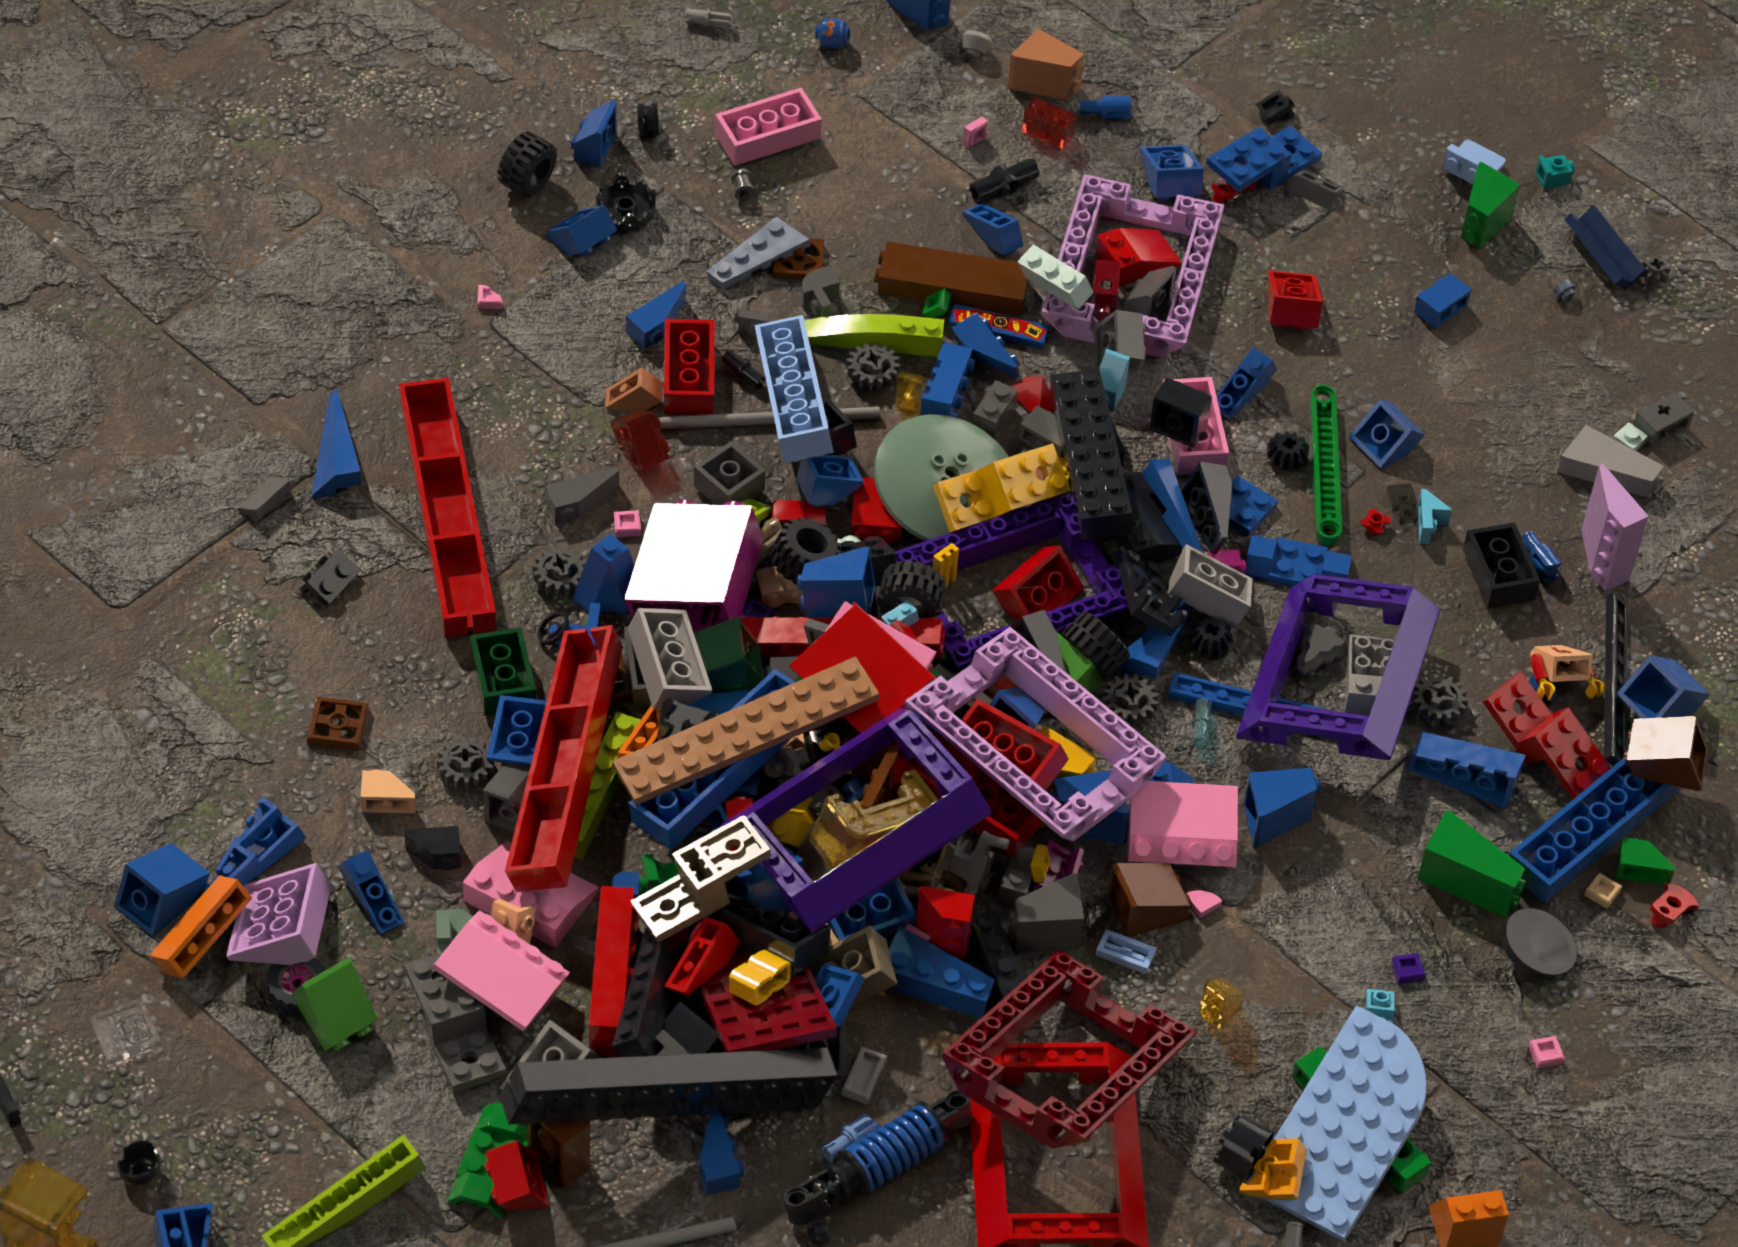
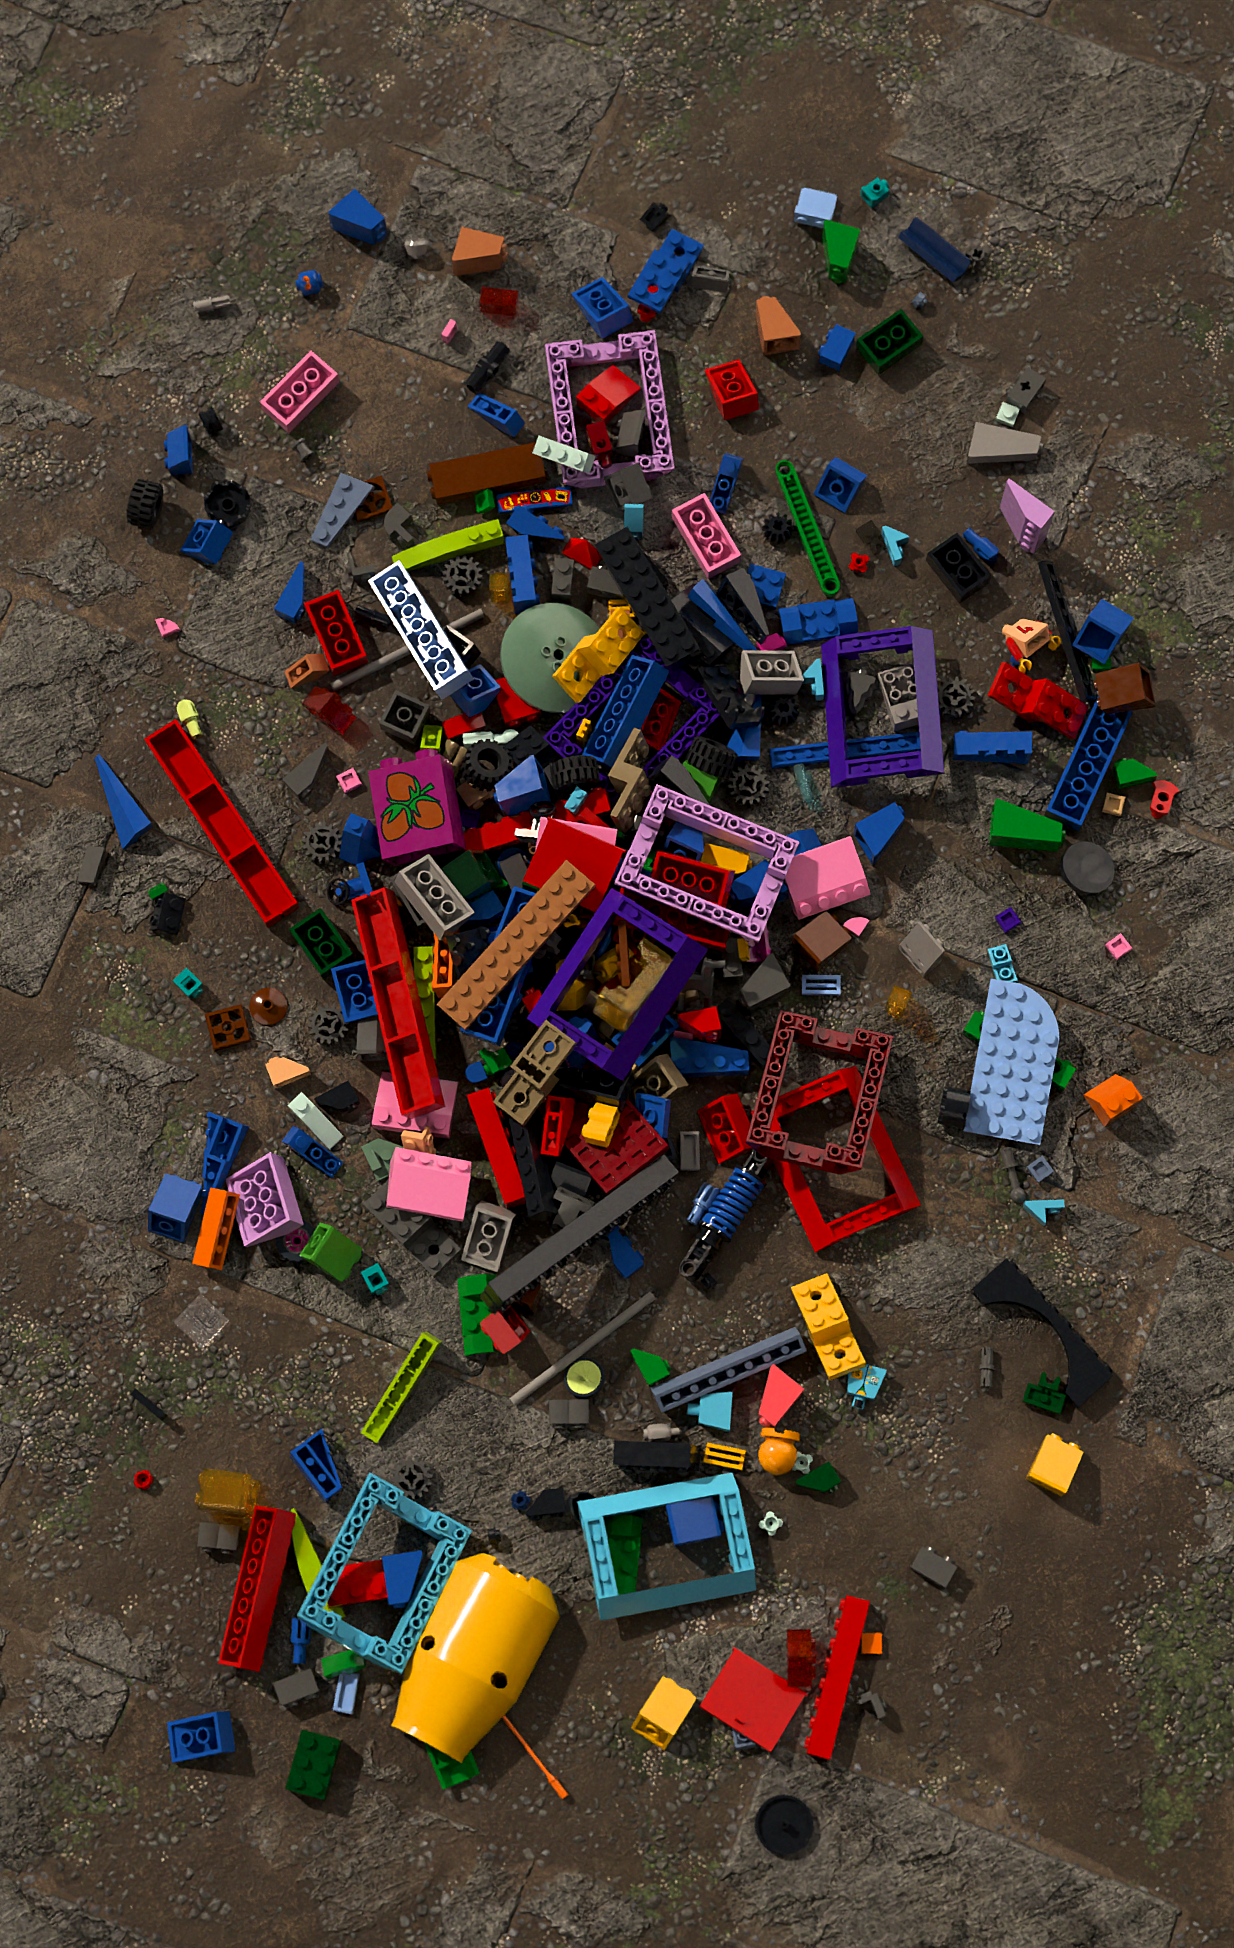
camera: 15 degrees left, 25 degrees up
black hair [117,1140,161,1185] -> none
blue arm [1080,96,1132,119] -> none
black brick [1149,377,1212,449] -> none
light orange slope [1240,1138,1307,1200] -> none
none -> green tile [147,882,168,899]
none -> teal brick [172,967,204,999]
none -> yellowish green arm [177,699,203,739]
none -> reddish brown dish [249,987,288,1025]
none -> light aqua slope [288,1092,344,1150]
none -> teal brick [361,1263,390,1296]
none -> blue brick [582,655,669,770]
none -> dark tan bracket [608,728,652,835]
none -> red slope [697,1093,753,1164]
none -> nougat slope [755,296,801,355]
none -> medium azure slope [802,659,824,701]
none -> dark green brick [856,309,924,375]
none -> light grey slope [899,922,945,977]

